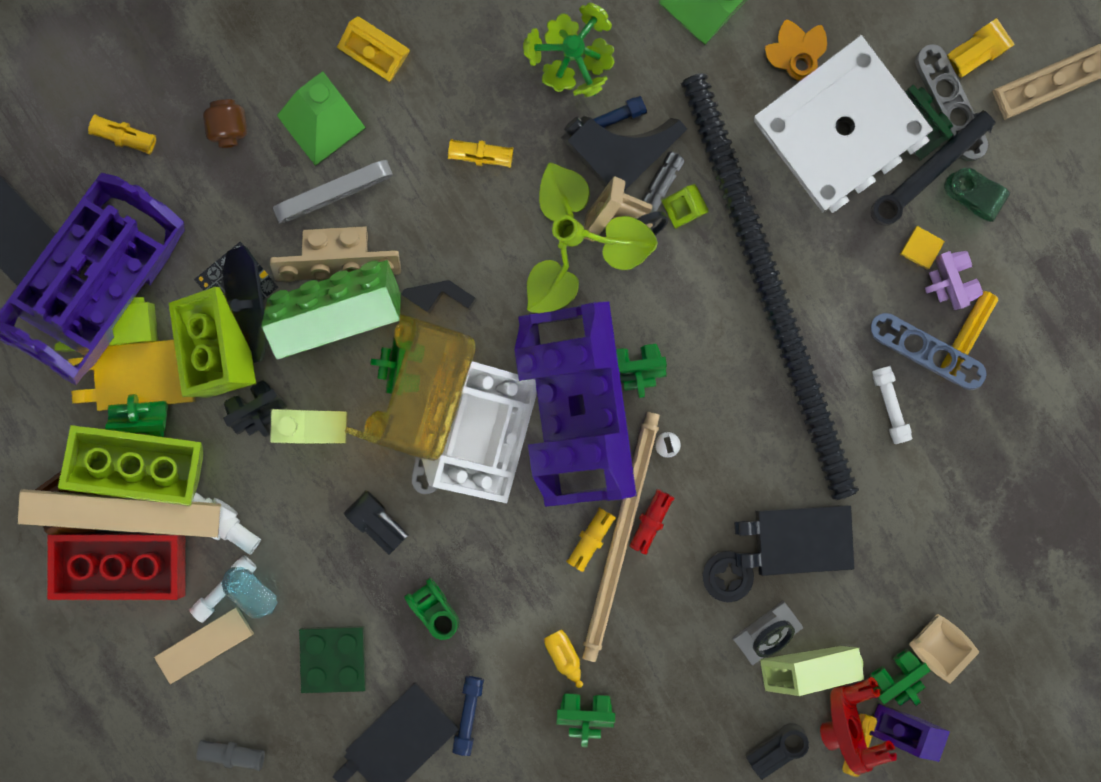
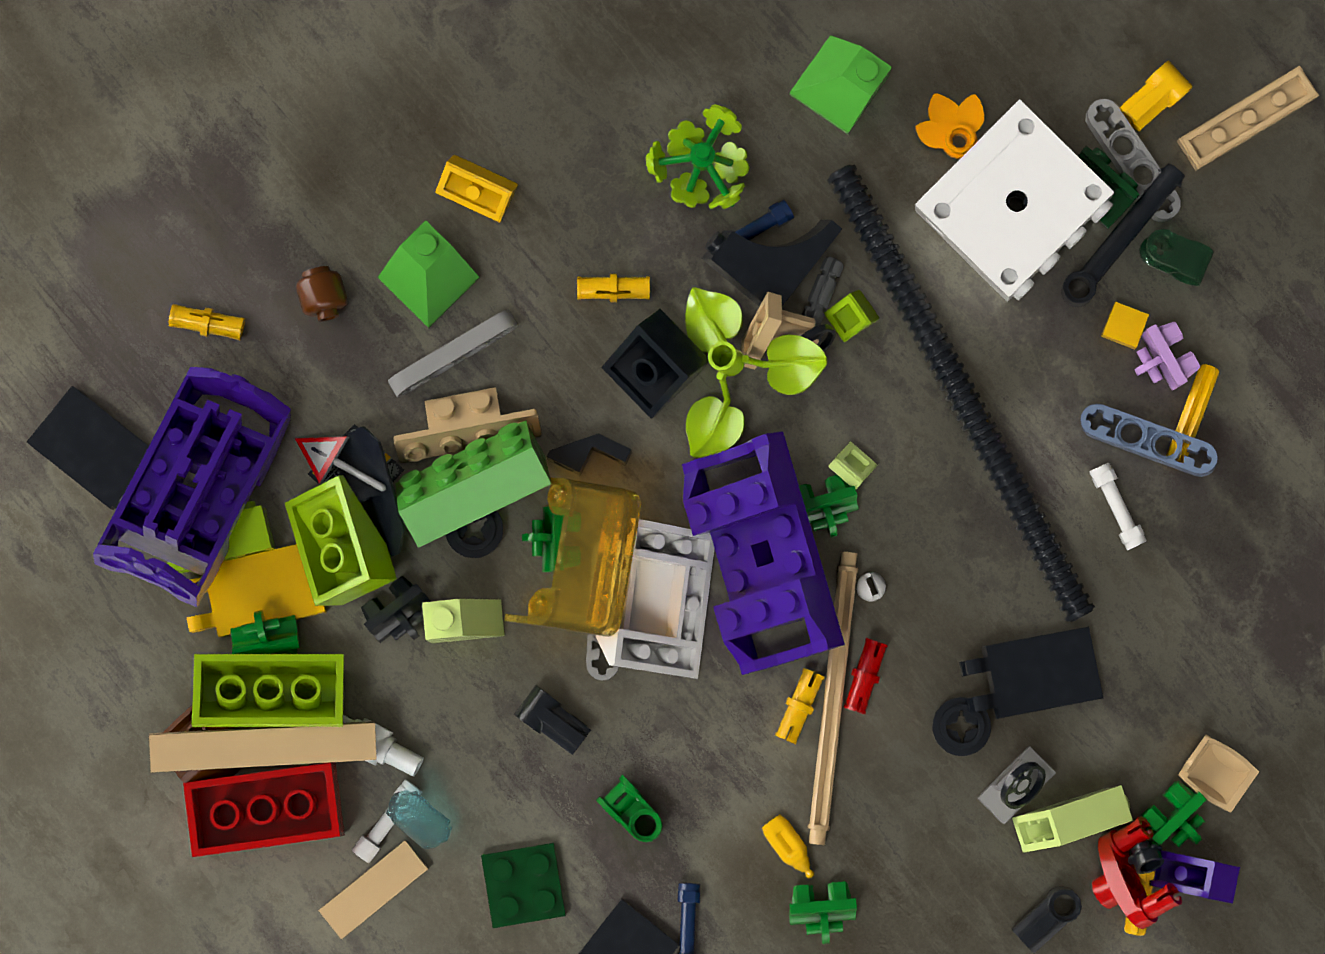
camera: 10 degrees left, 5 degrees down
none -> piece [295,436,386,491]
none -> black gear [446,510,503,558]
none -> black slope [601,309,709,419]
none -> yellowish green tile [828,441,878,489]
none -> black plate [1128,841,1164,874]

